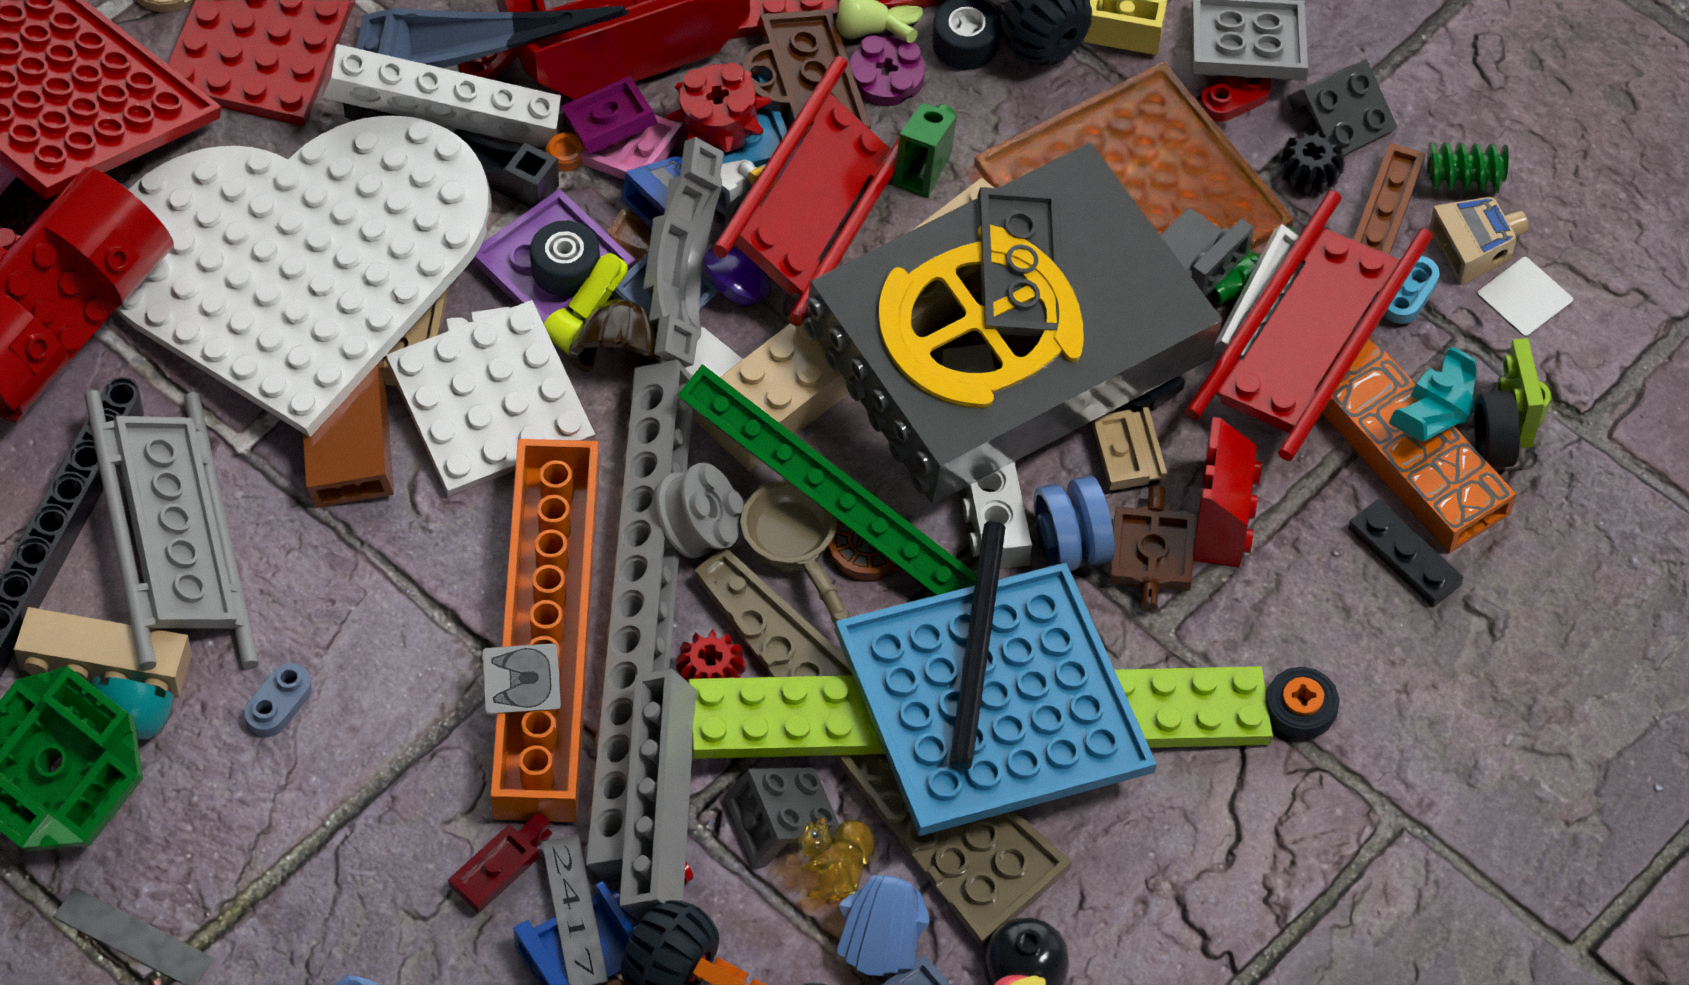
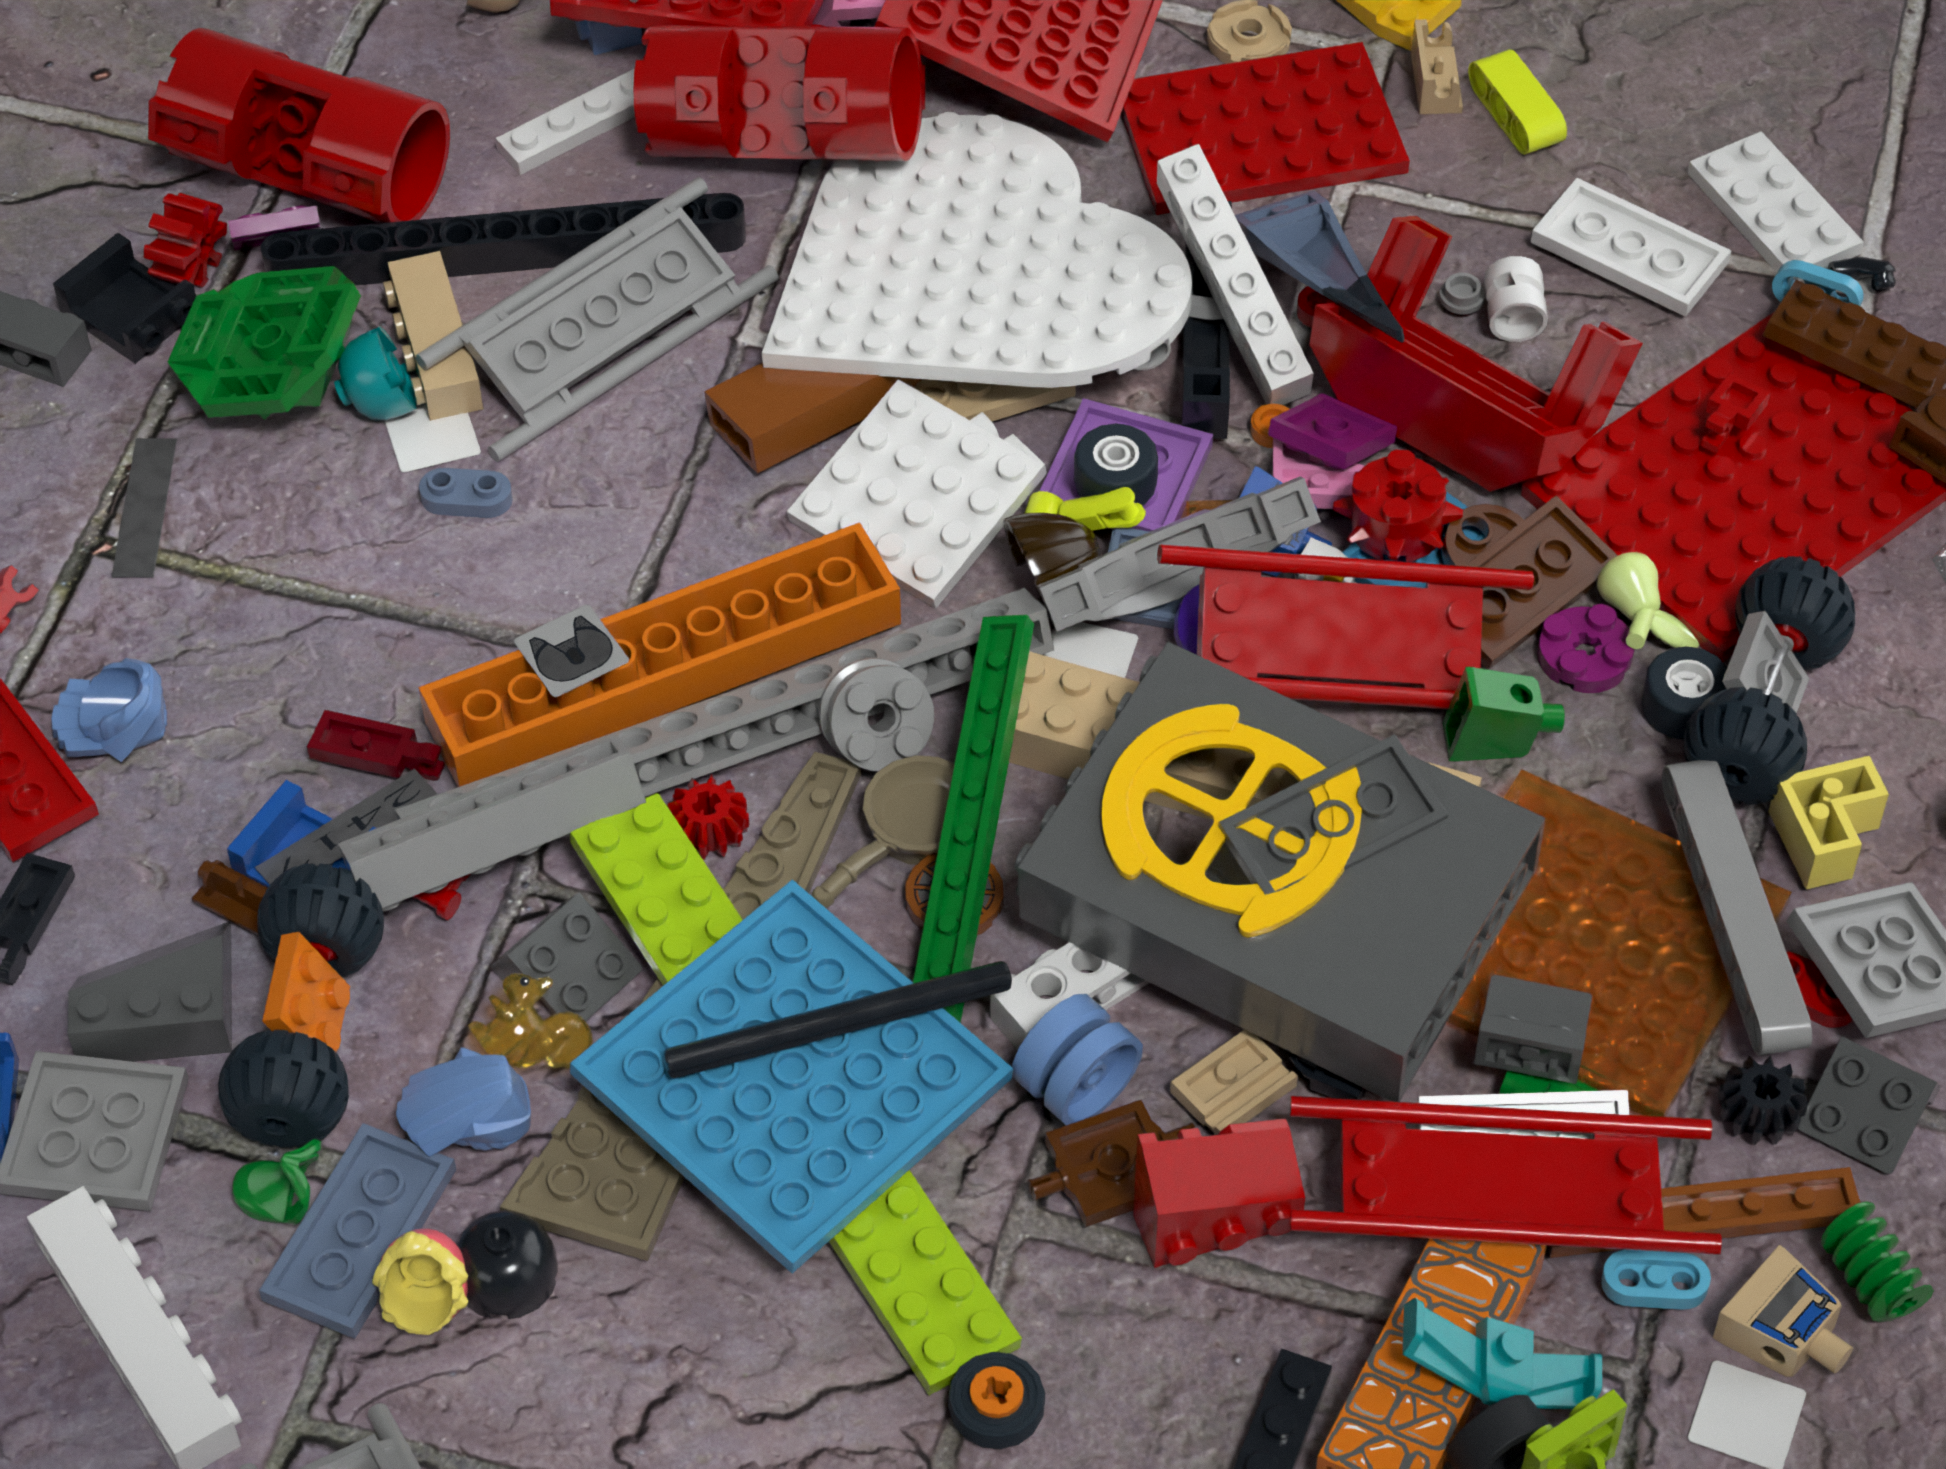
camera: 65 degrees right, 5 degrees down
none -> white sticker [385,404,481,472]
none -> light grey beam [1662,760,1812,1056]

